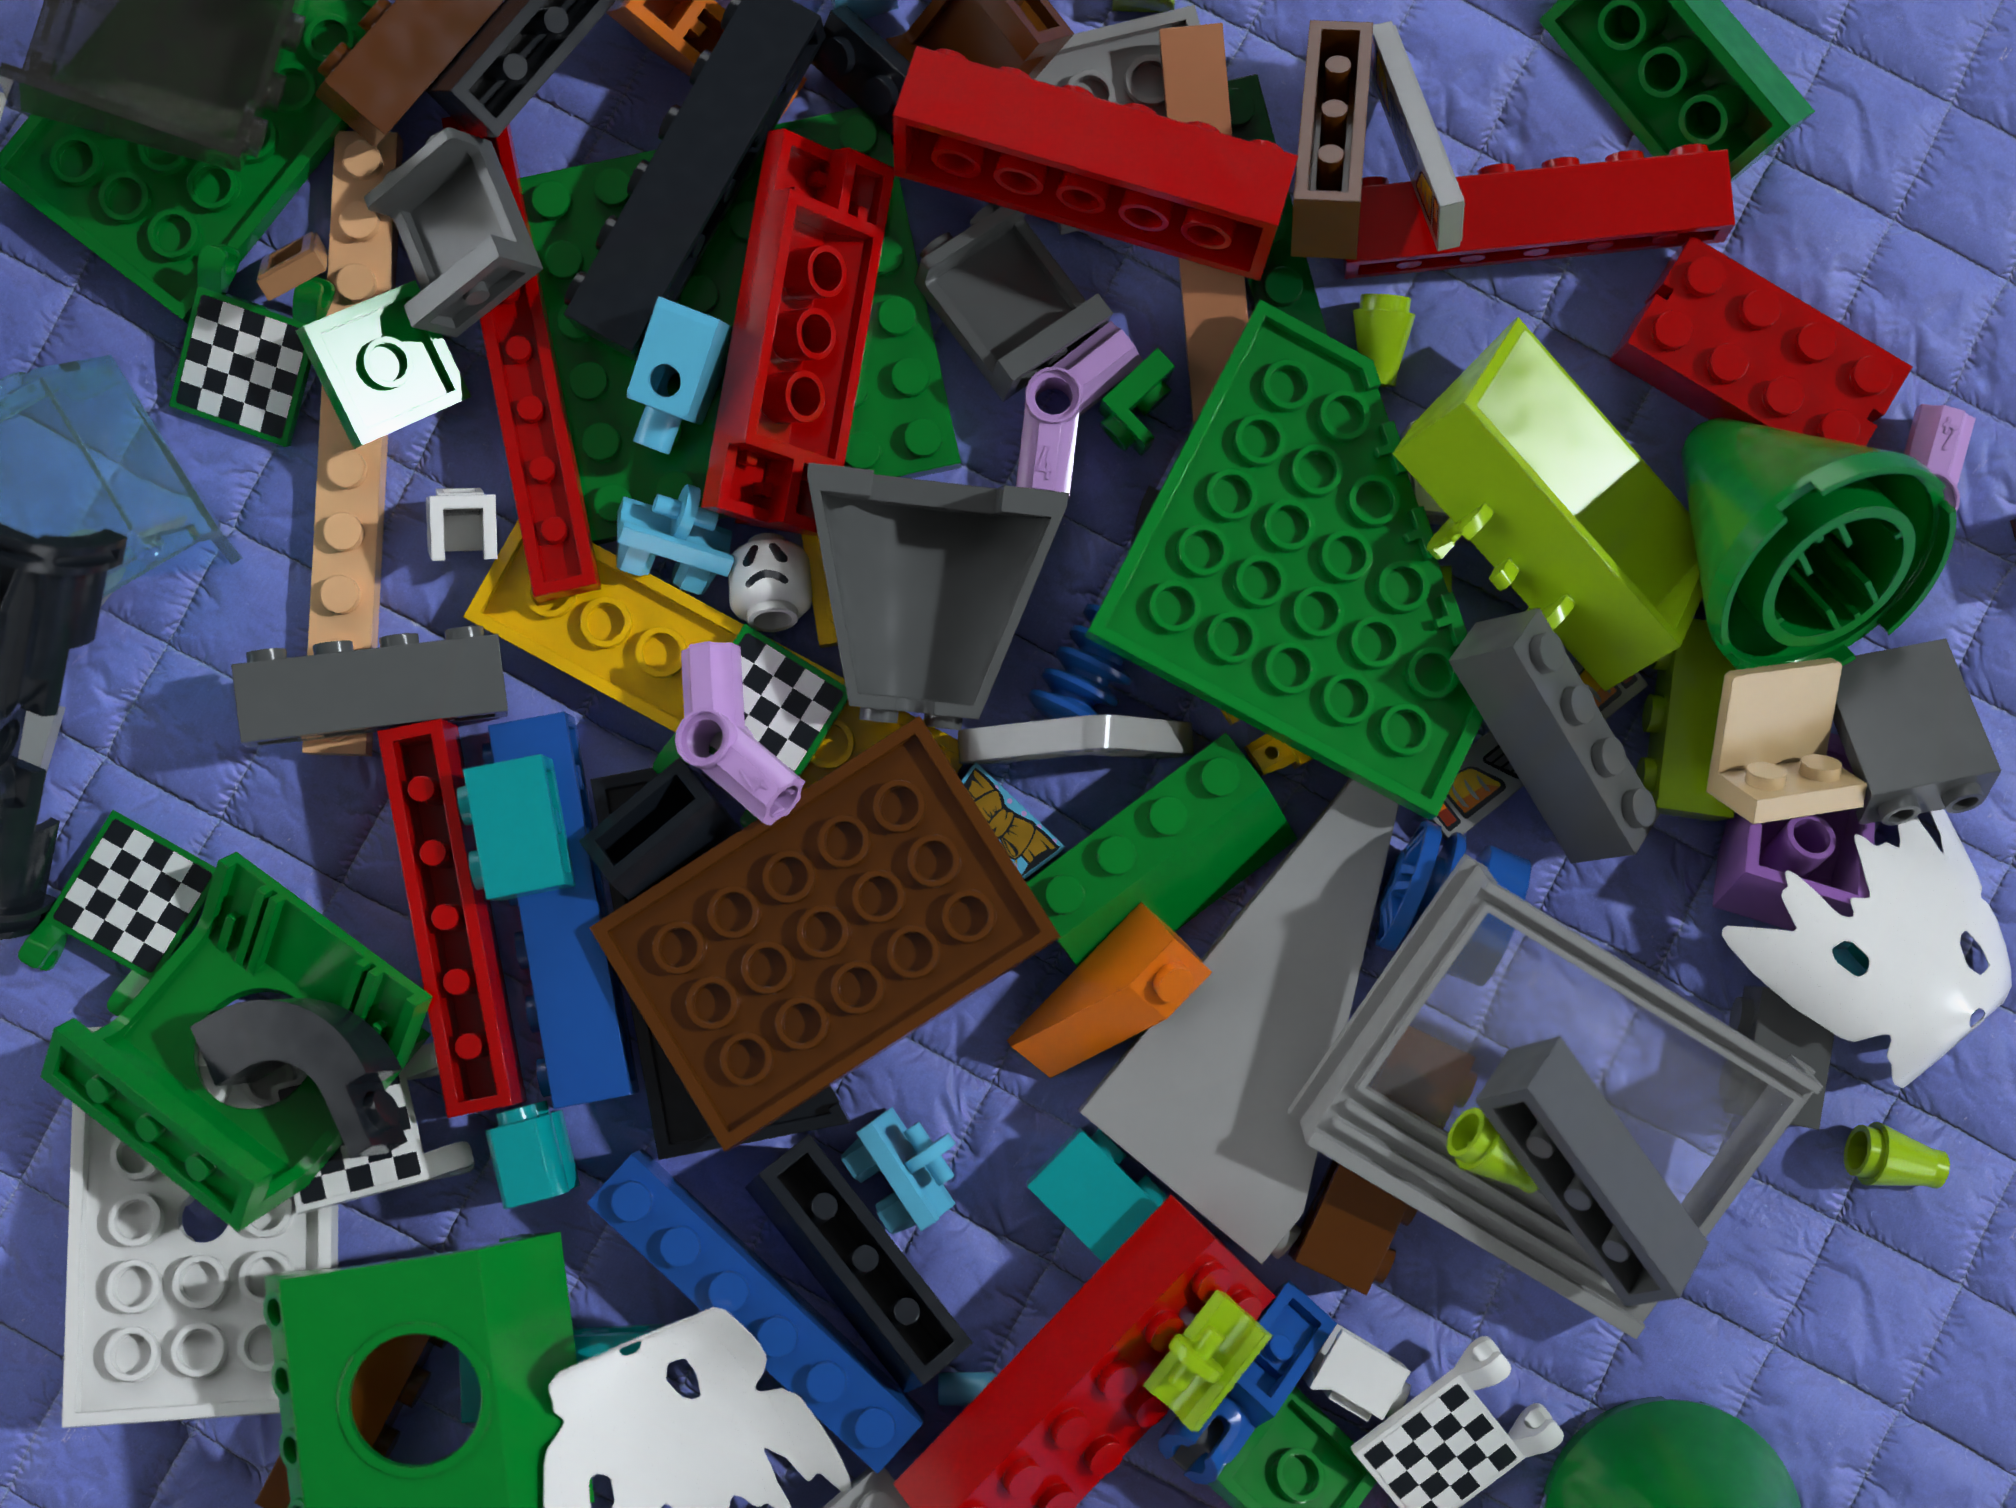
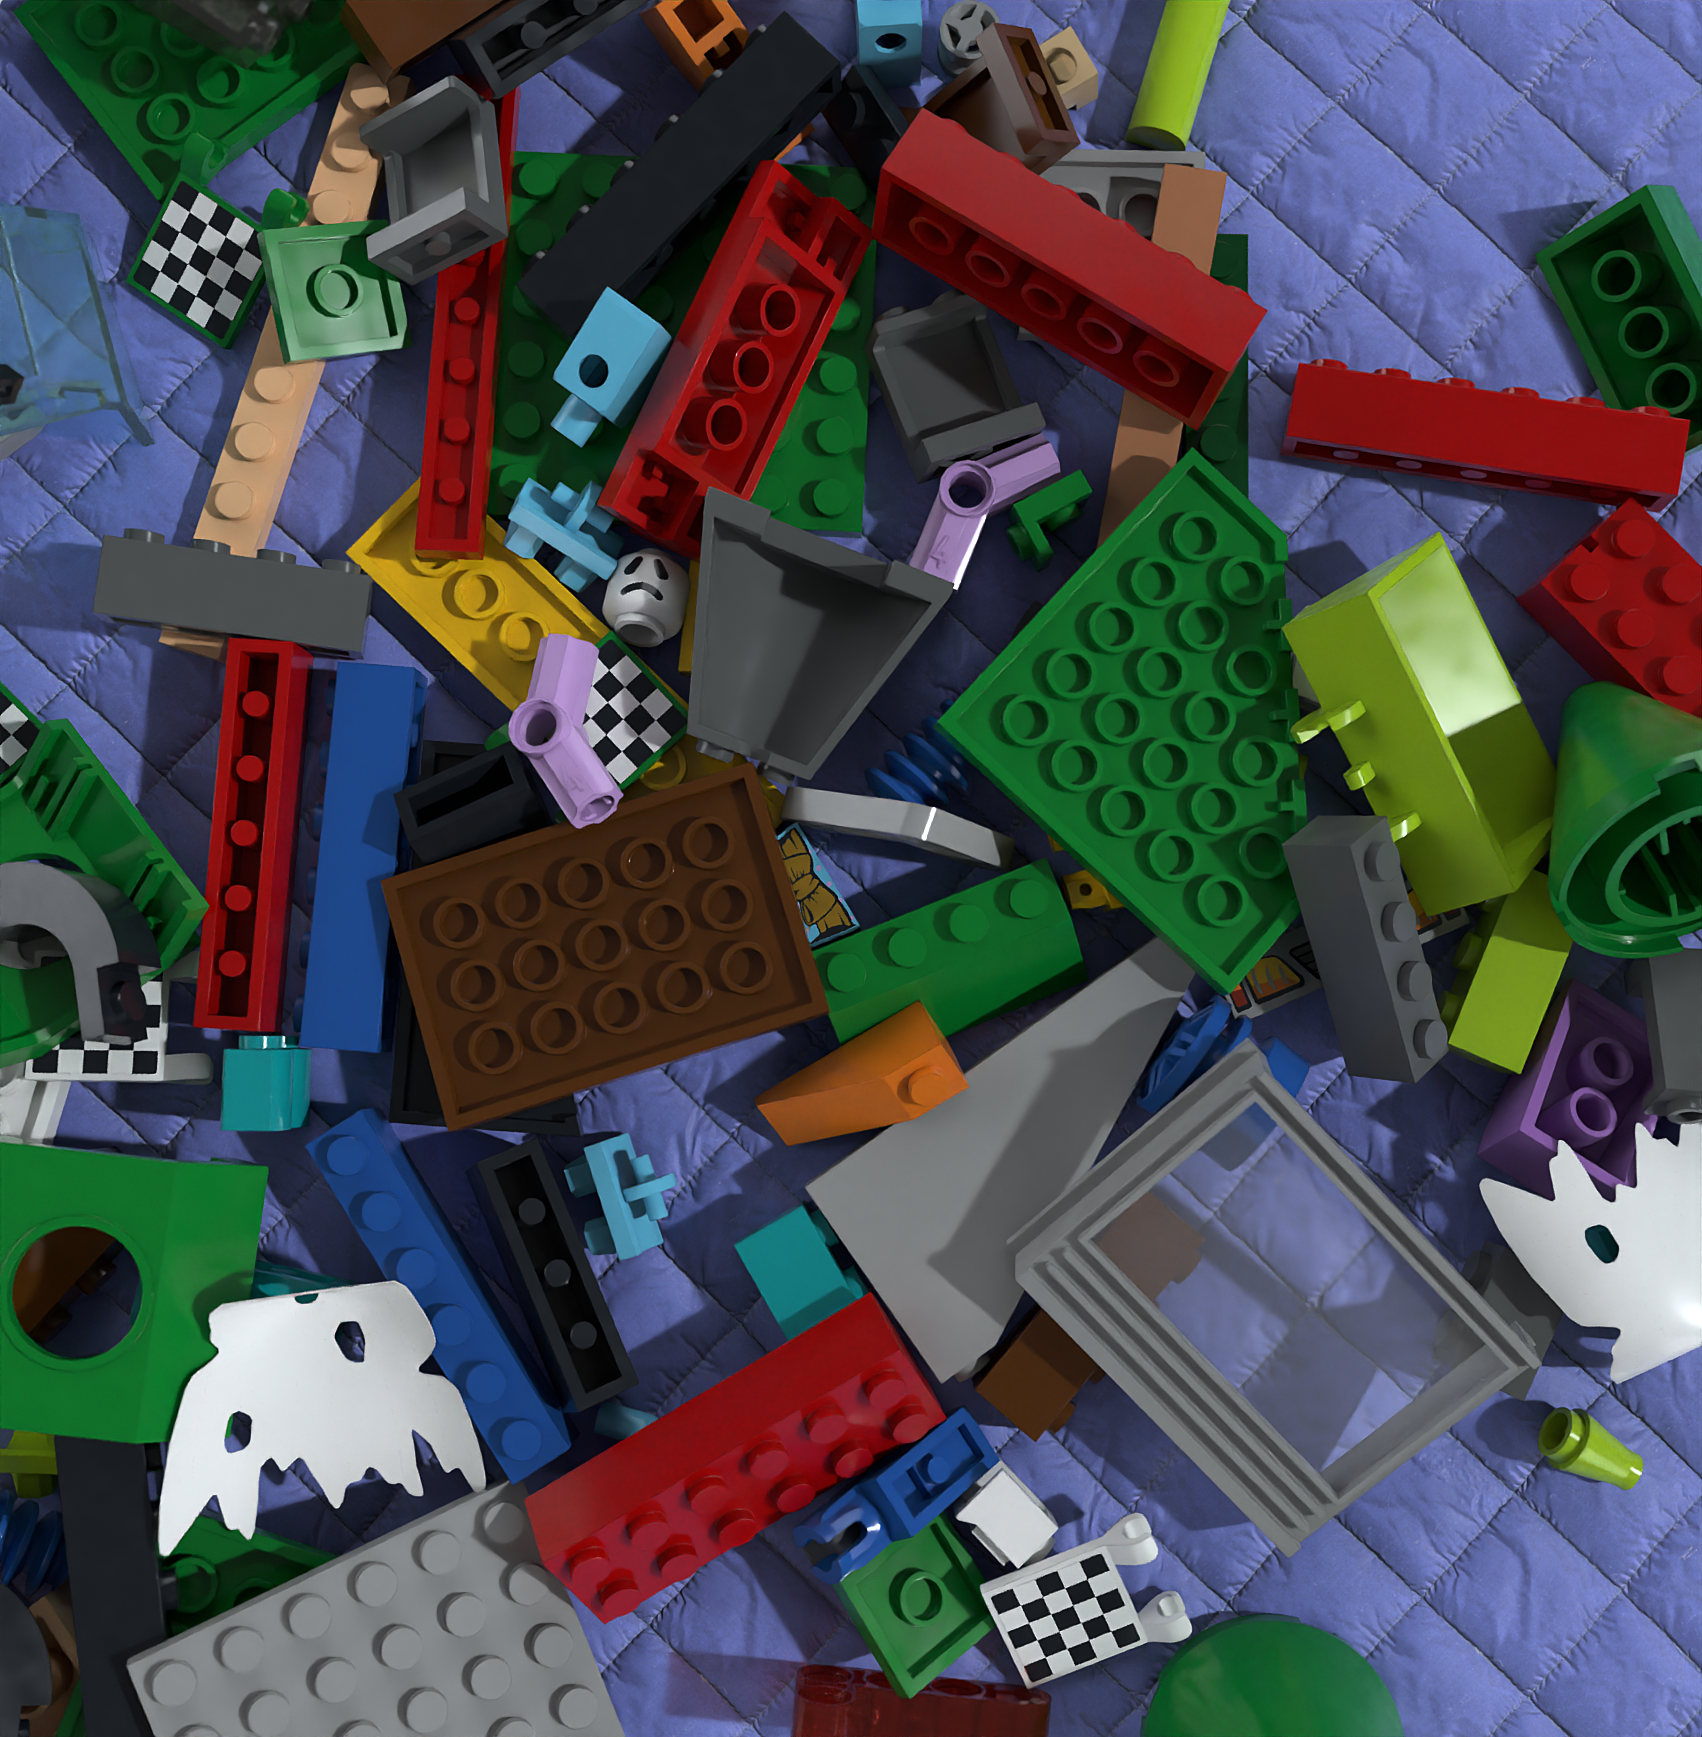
camera: 20 degrees right, 0 degrees up
medium nougat tile [256,231,328,301] -> none
white window [426,488,498,561] -> none
teal brick [457,754,576,901] -> none
lime hips [1143,1290,1272,1432] -> none
reddish brown brick [1291,20,1373,260] -> none
lime cone [1353,294,1416,387] -> none
light grey tile [1370,21,1465,251] -> none
lime cone [1447,1107,1539,1193] -> none
dark grey brick [1475,1036,1709,1307] -> none
tan bracket [1706,658,1867,824] -> none

